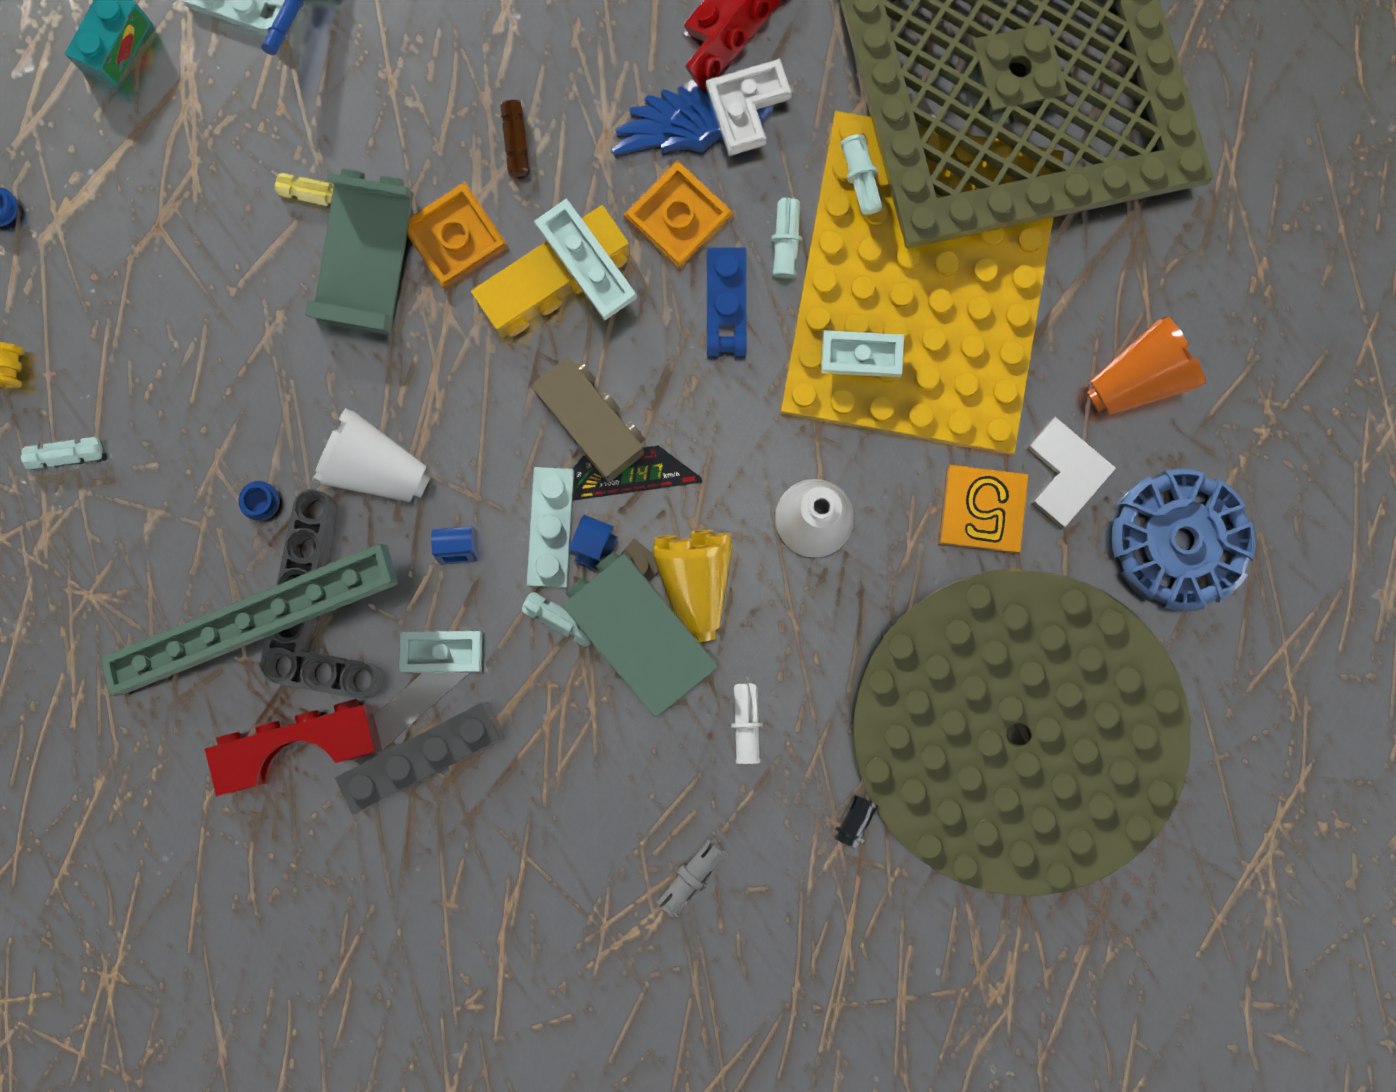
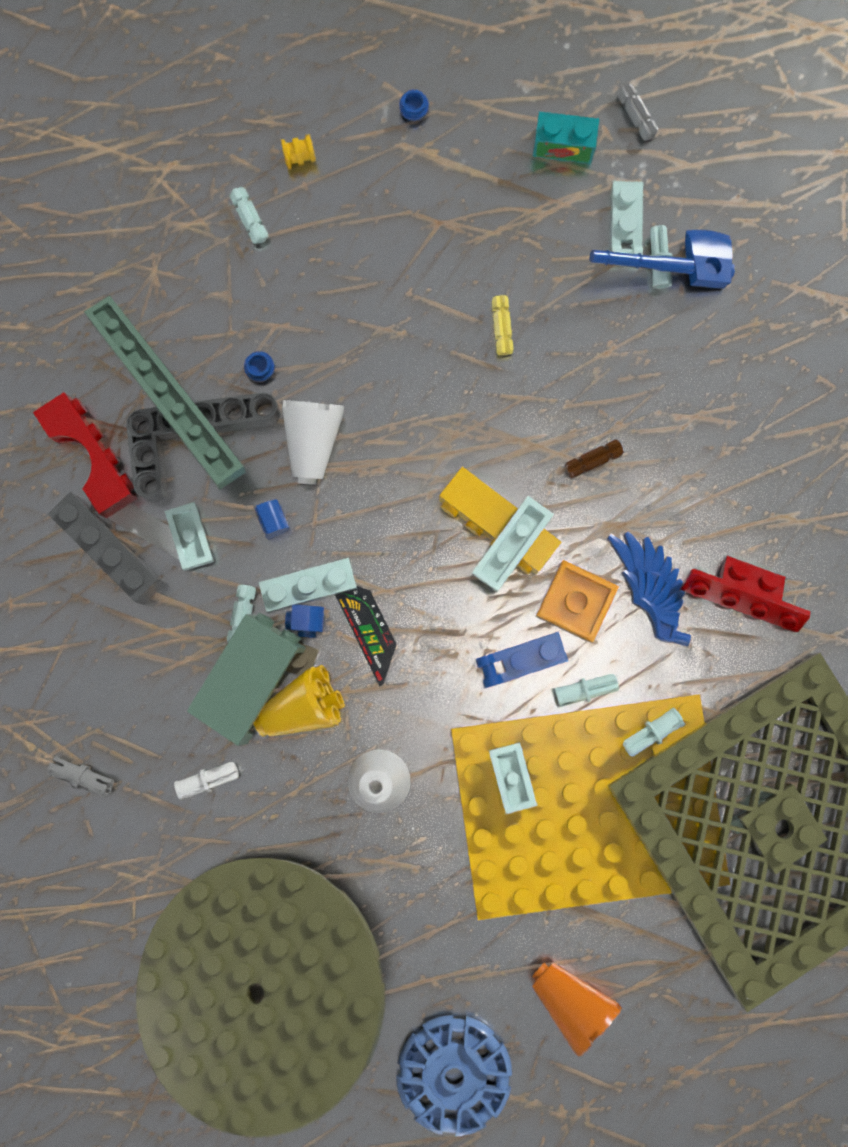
camera: 75 degrees right, 0 degrees up
sand green panel [305,169,414,333] -> none
light orange tile [407,182,509,290] -> none
dark tan brick [531,356,645,483] -> none
white tile [706,59,792,156] -> none
black pin [835,795,878,850] -> none
light orange tile [939,465,1029,554] -> none
white tile [1027,417,1116,529] -> none

